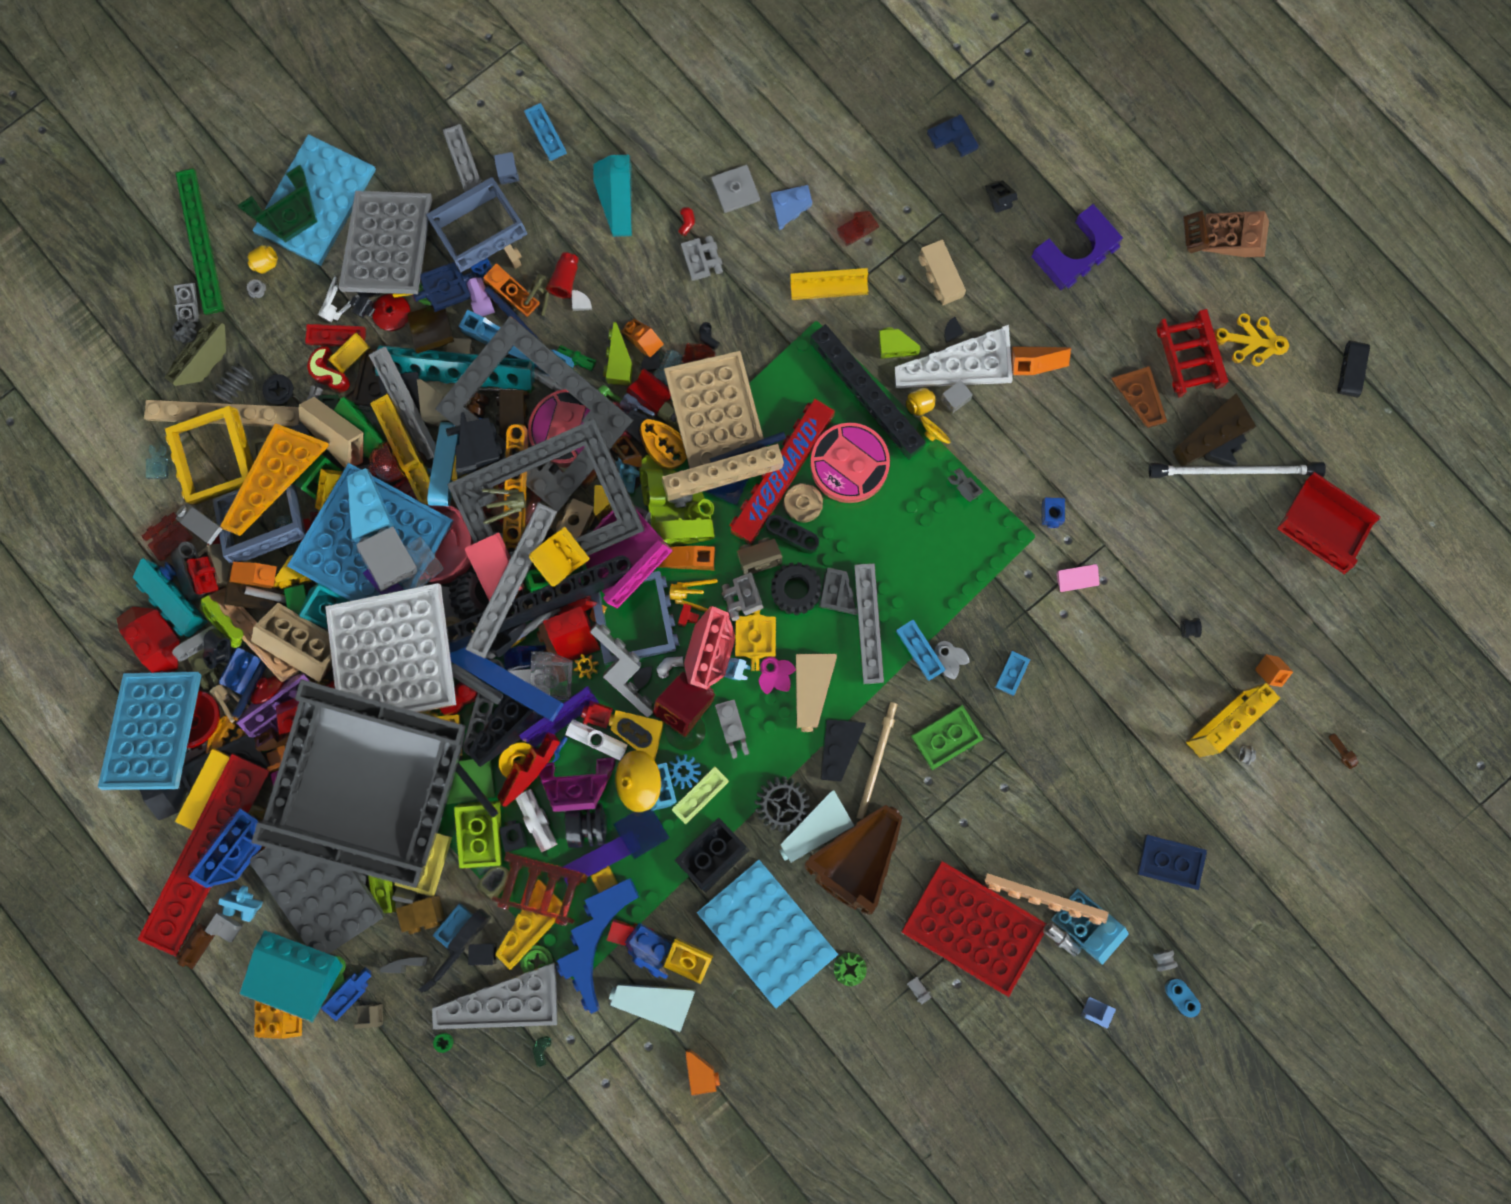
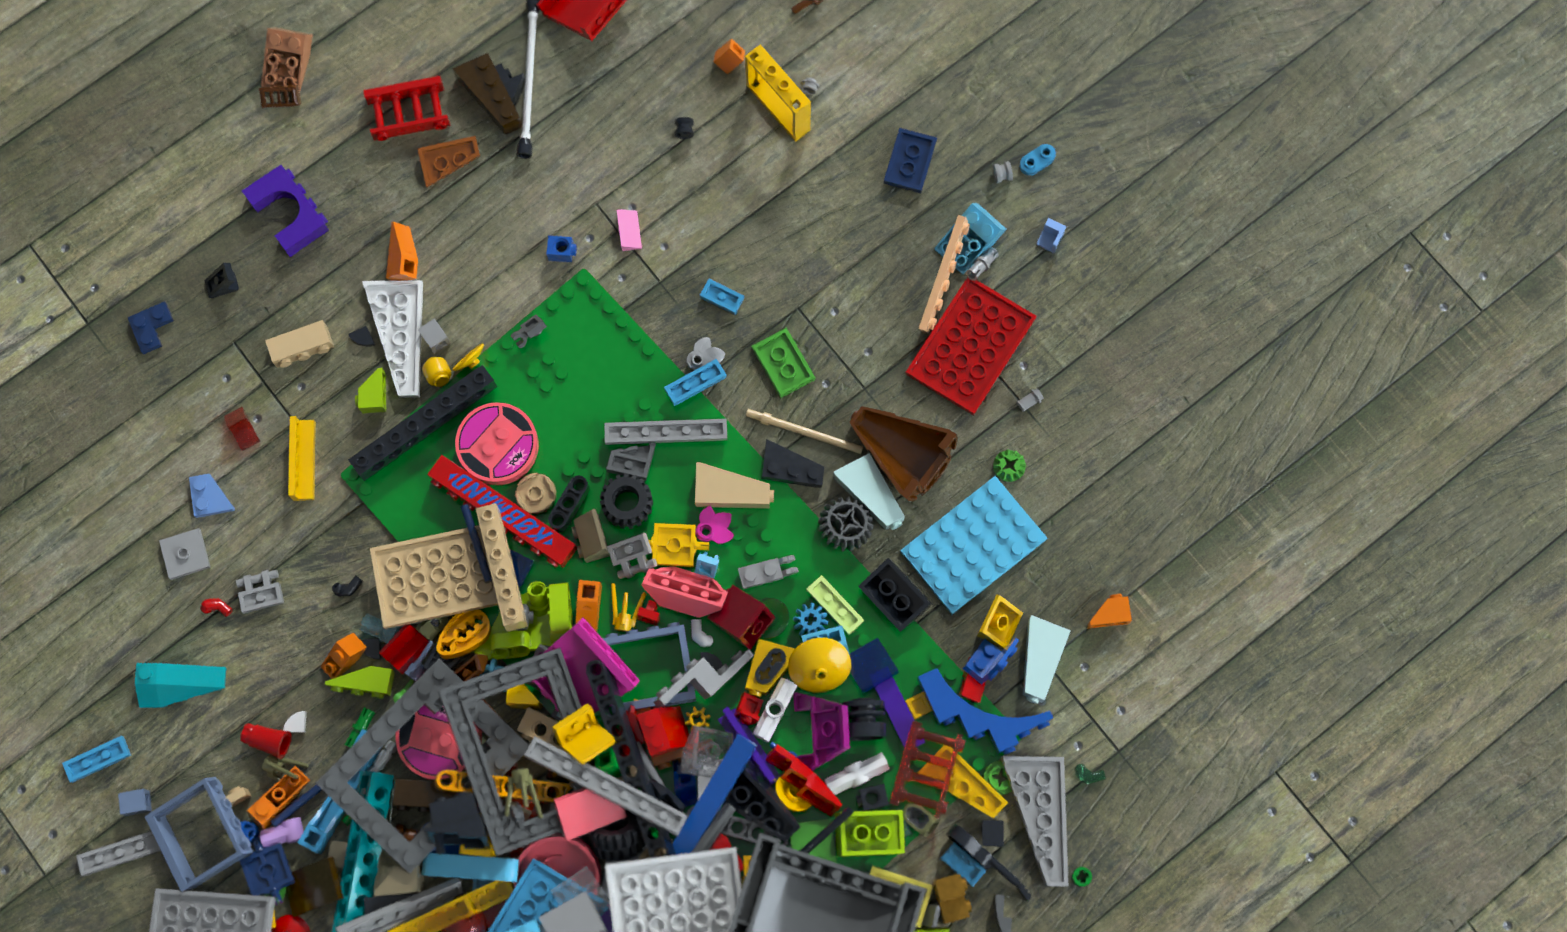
camera: 90 degrees left, 5 degrees down
clear red panel [682,343,716,363] -> none
yellow plant [1214,313,1289,367] -> none

